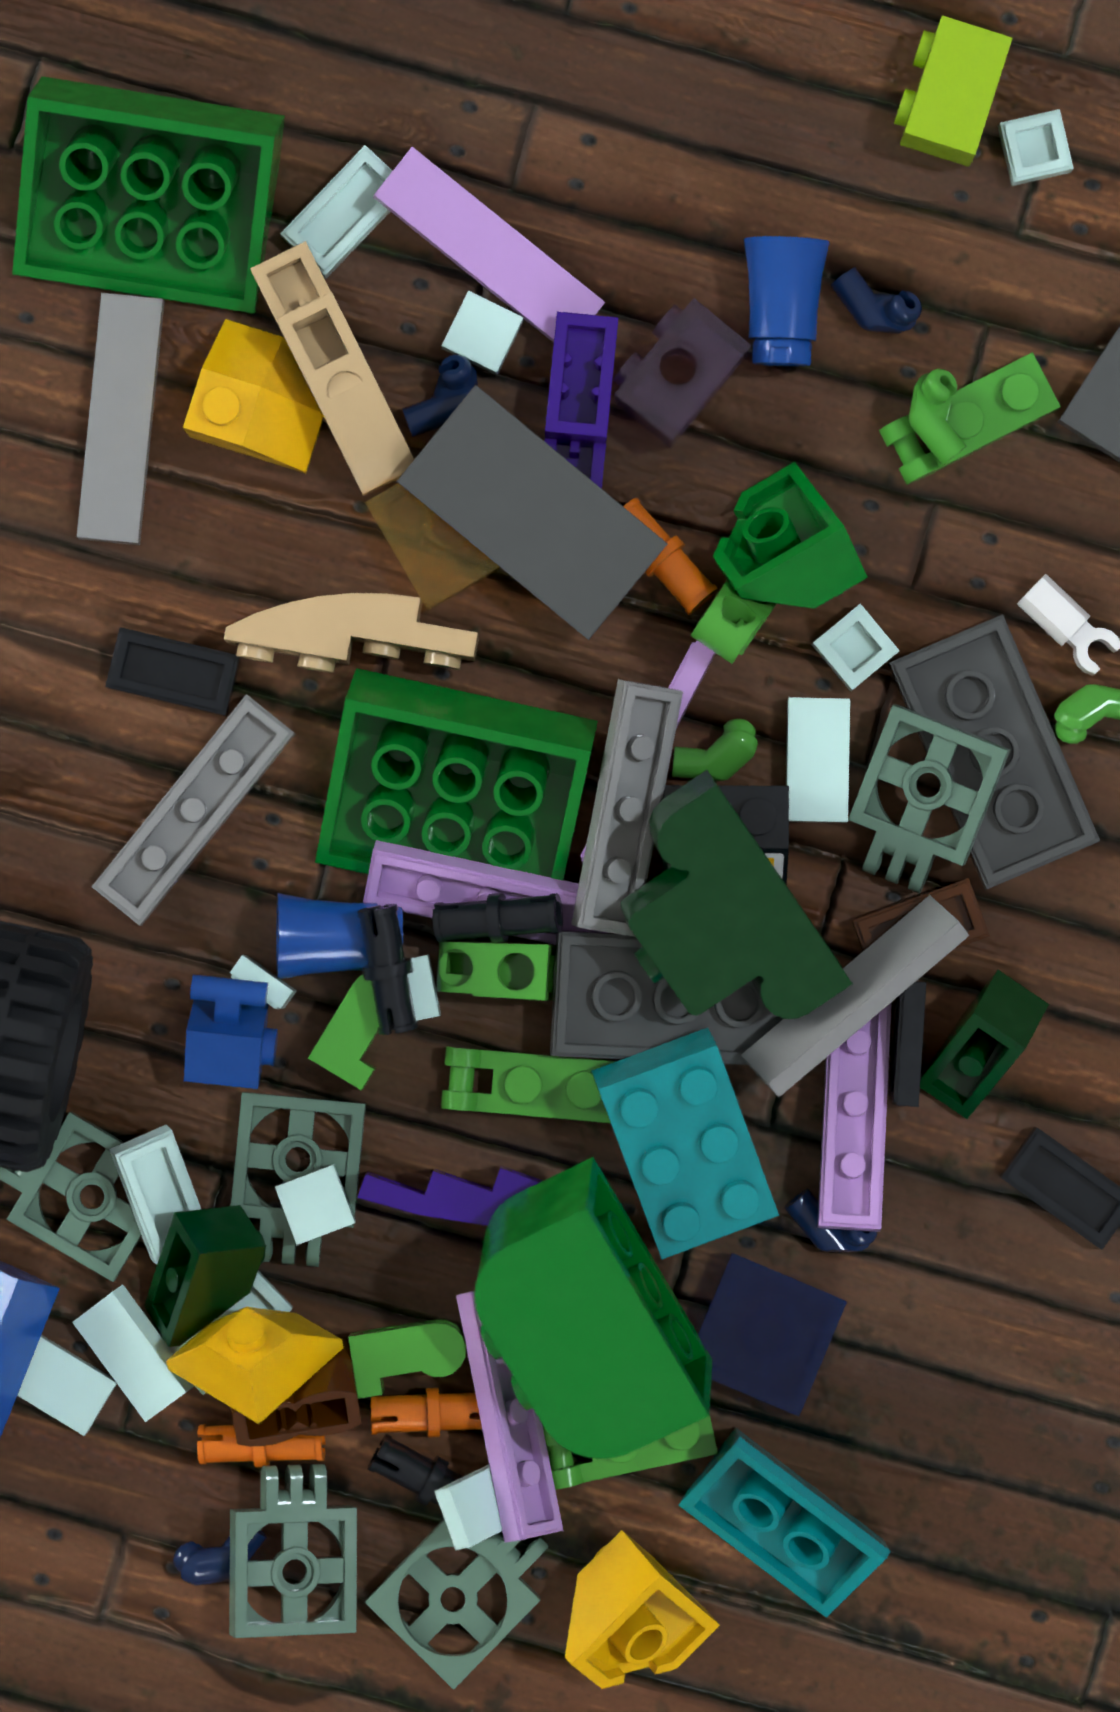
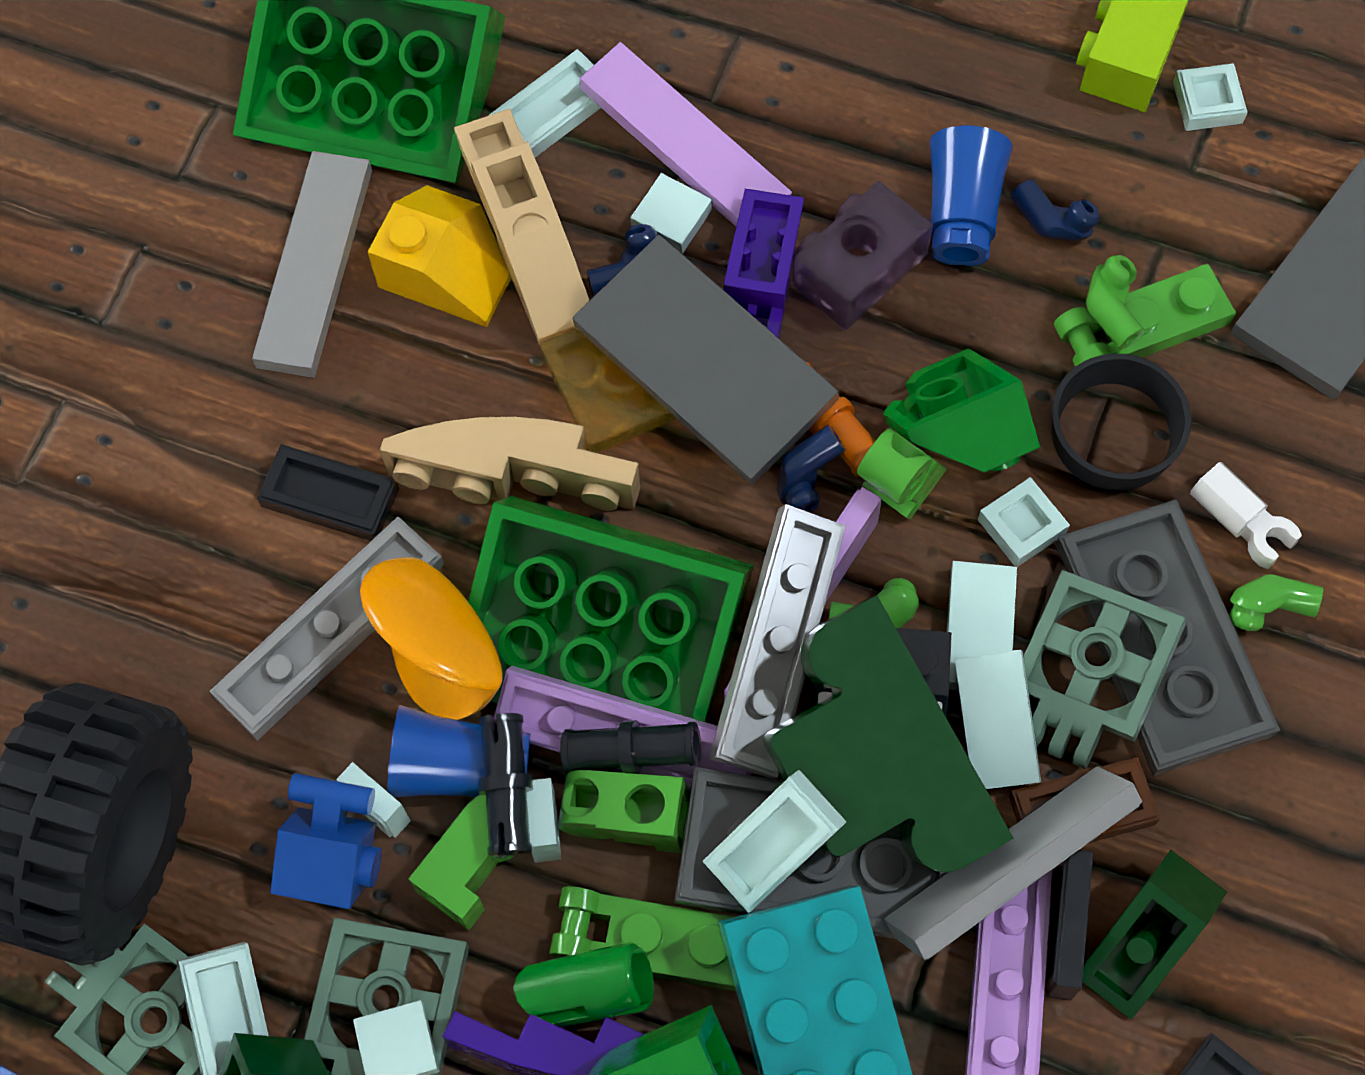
camera: 10 degrees right, 20 degrees down
none -> light orange piece [360,557,502,720]
none -> green arm [513,942,654,1027]
none -> light aqua tile [703,770,846,913]
none -> dark blue arm [777,424,846,513]
none -> light aqua tile [955,650,1041,789]
none -> black tyre [1052,353,1191,491]

